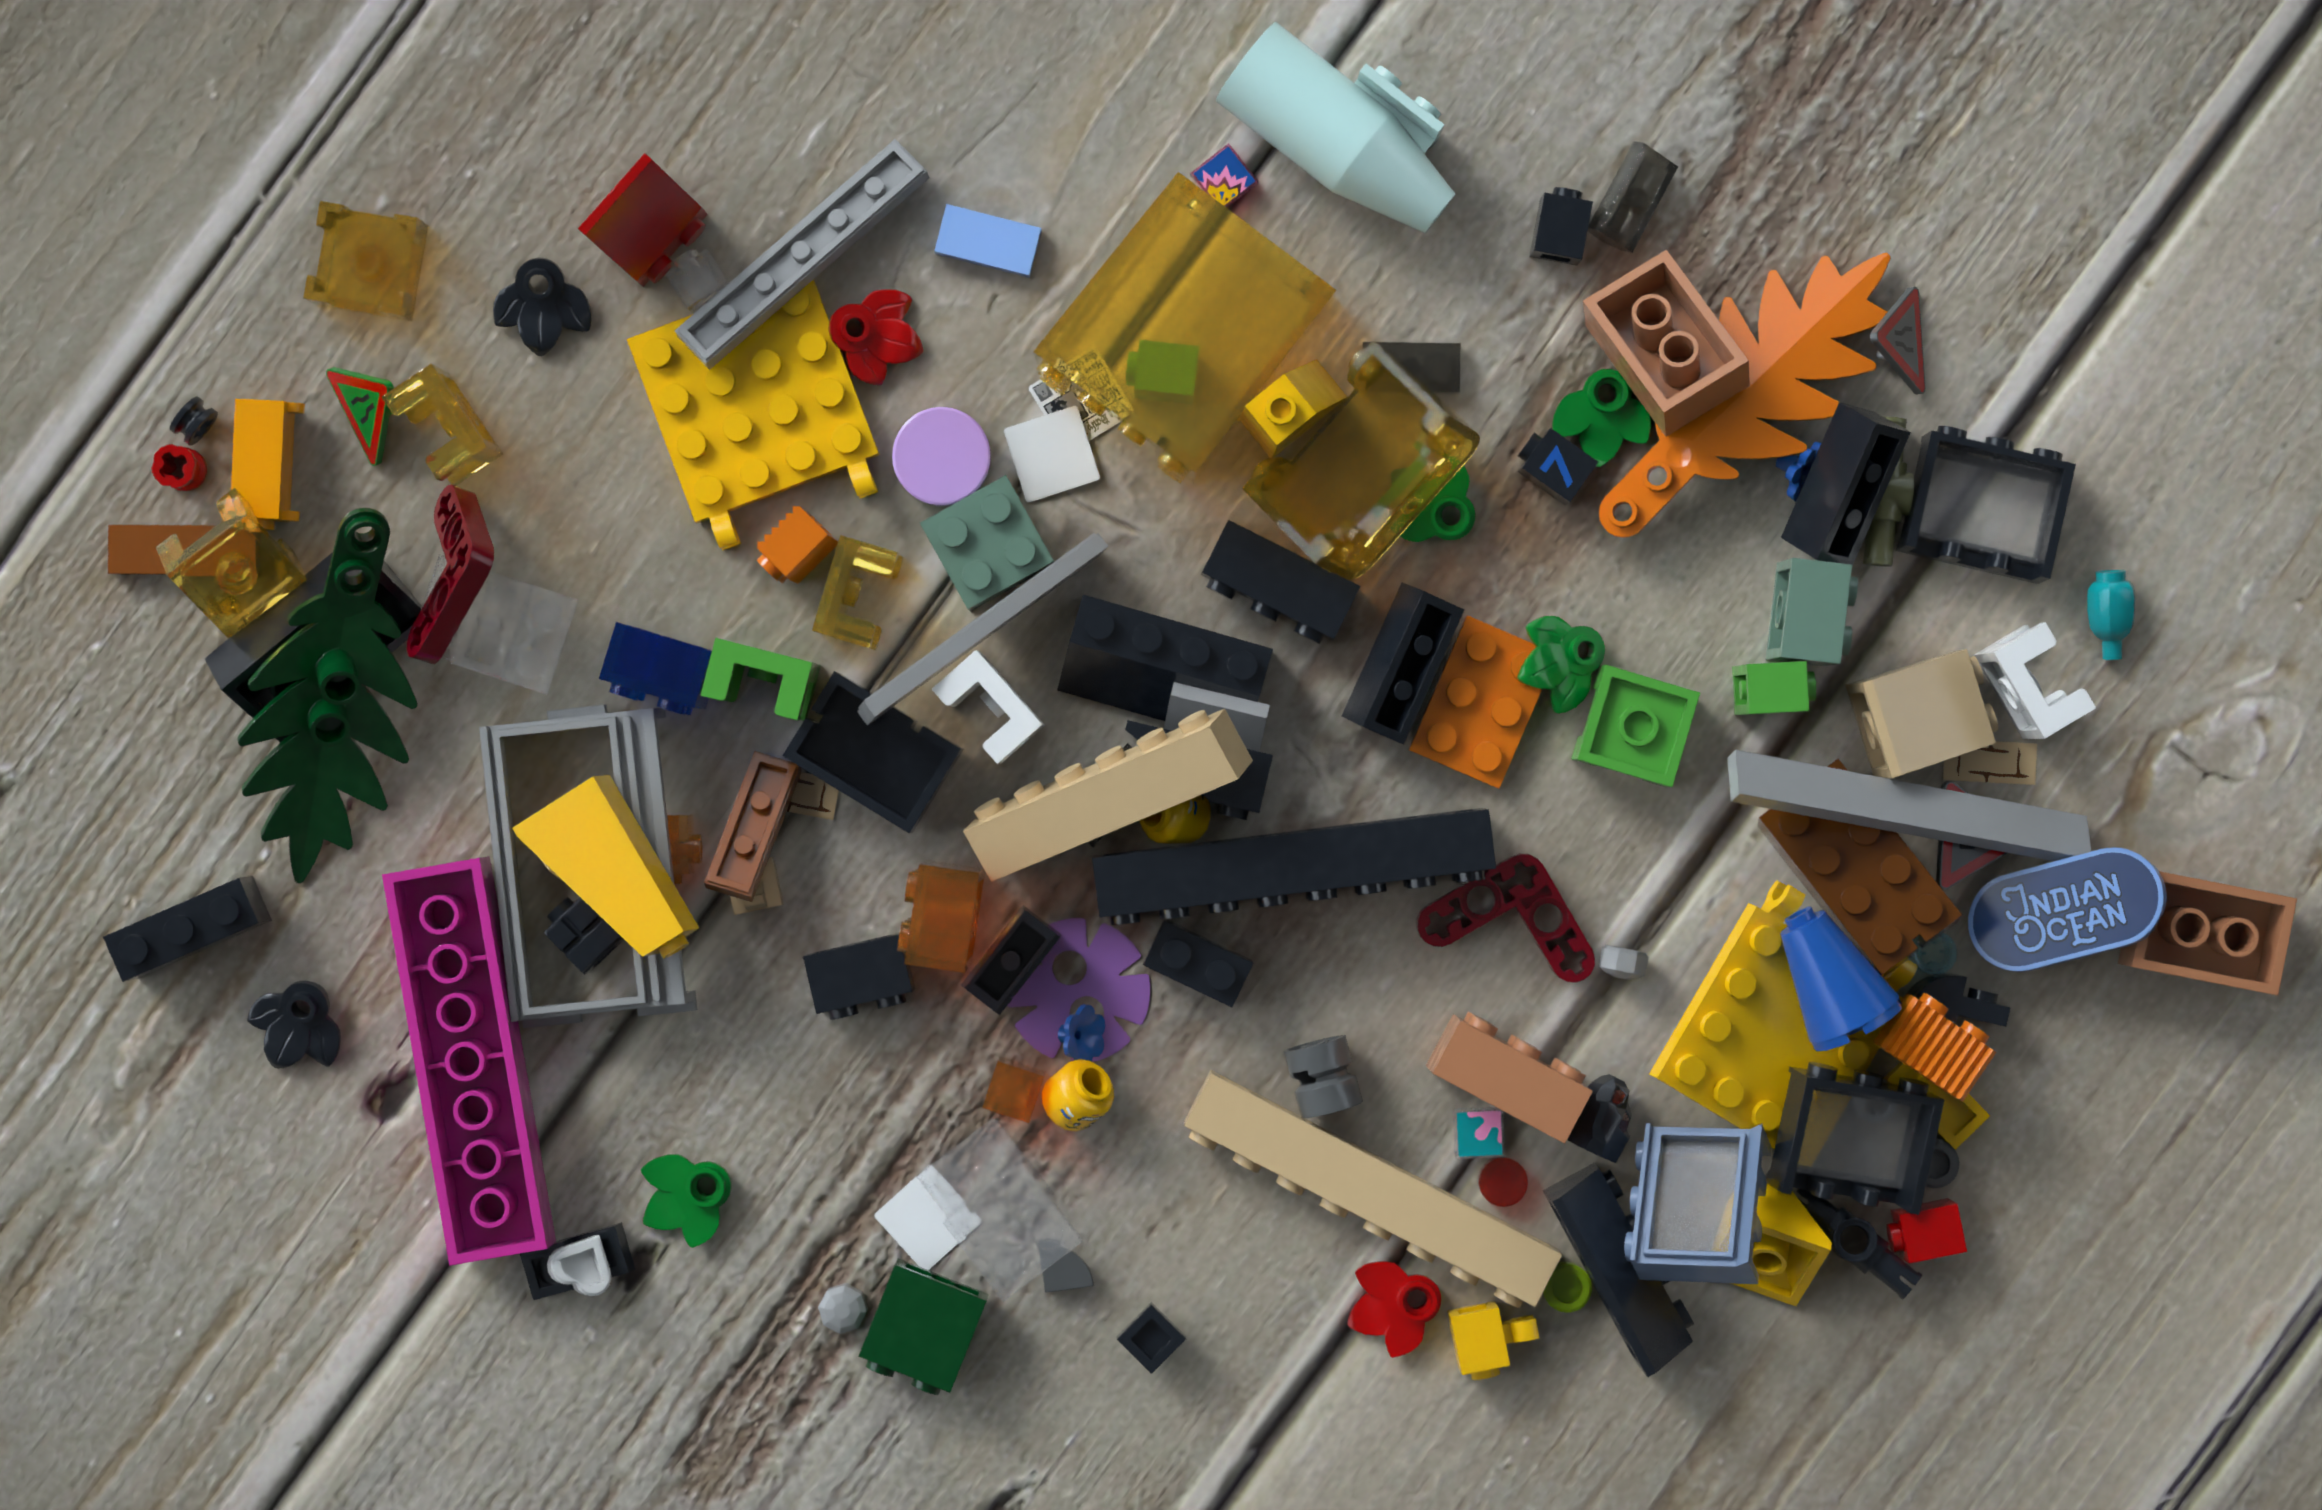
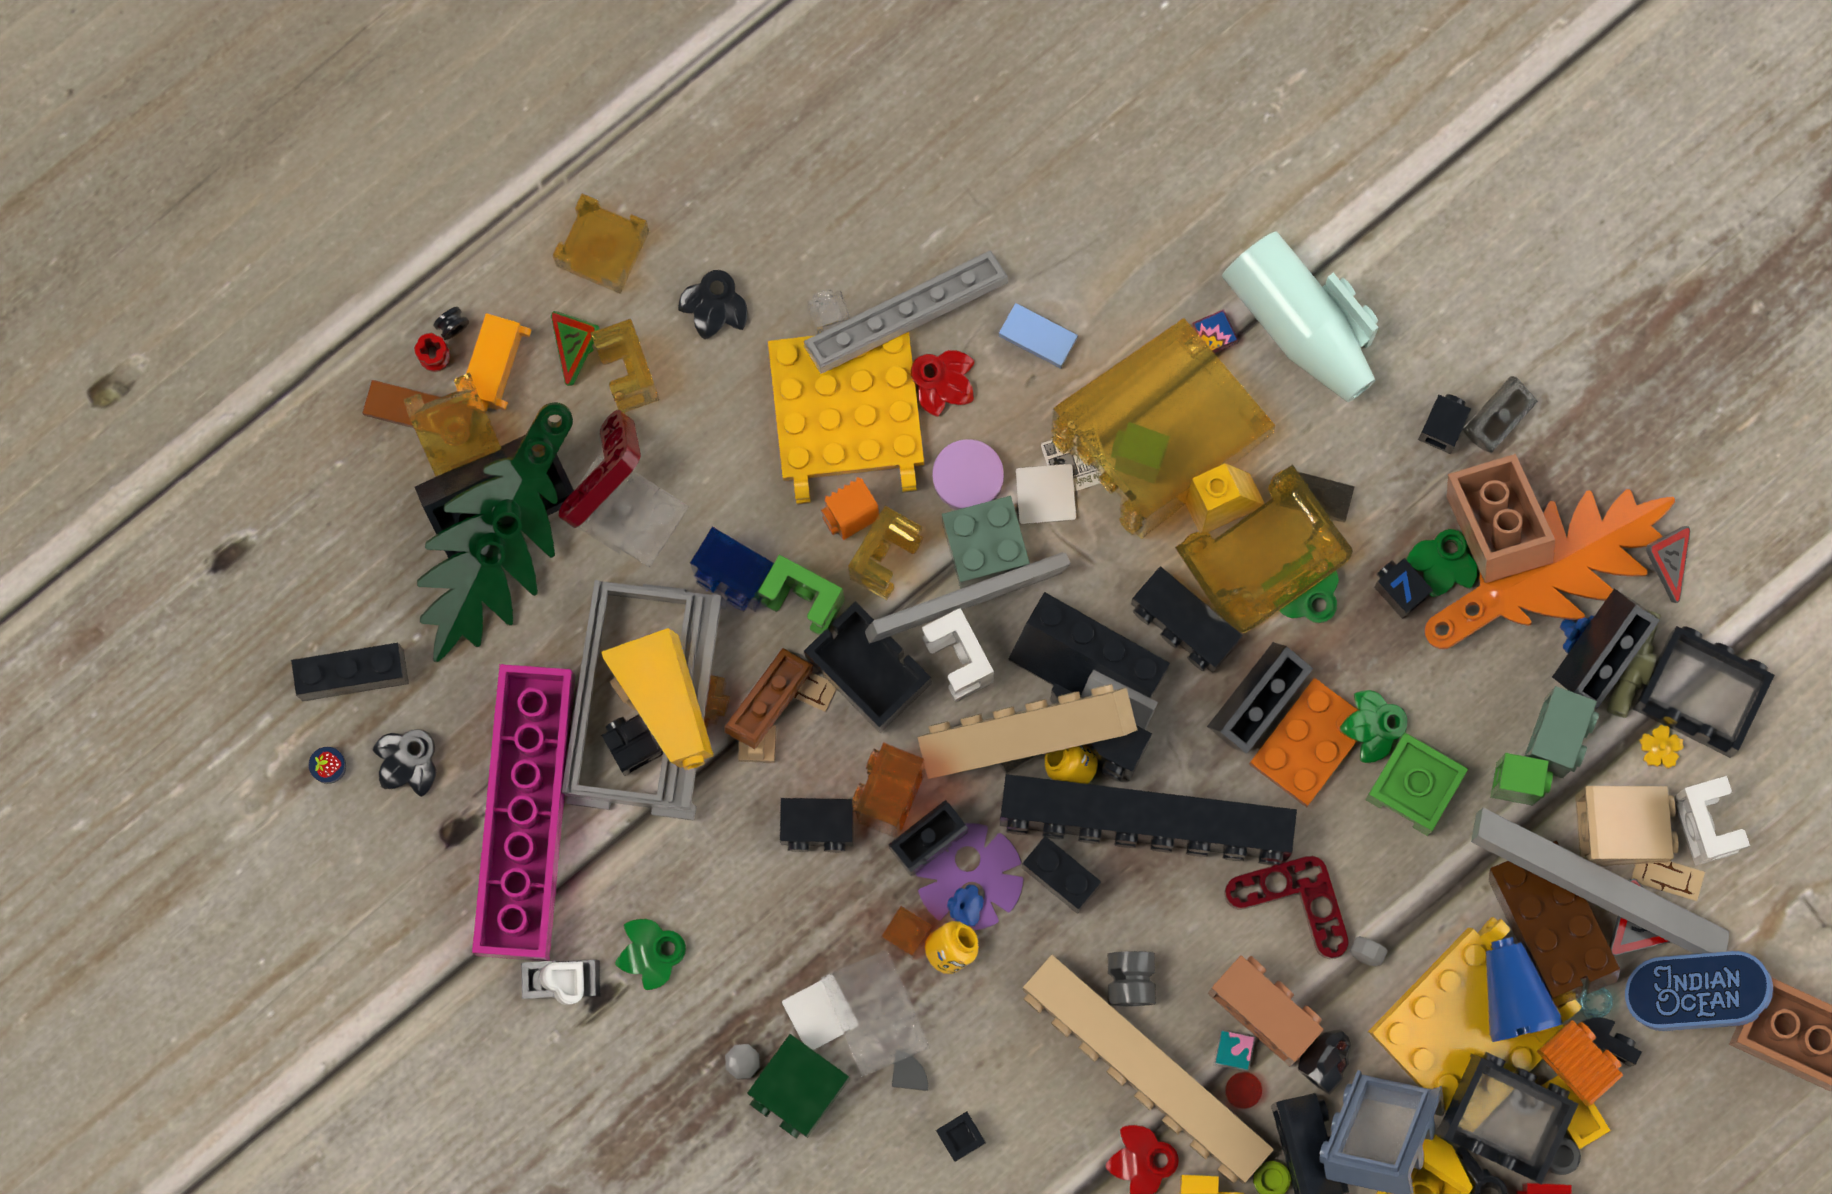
camera: 15 degrees right, 10 degrees down
red slope [578,153,708,287] -> none
teal plant [2087,570,2135,660] -> none
none -> tile [309,747,346,784]
none -> yellow plant [1639,724,1684,769]

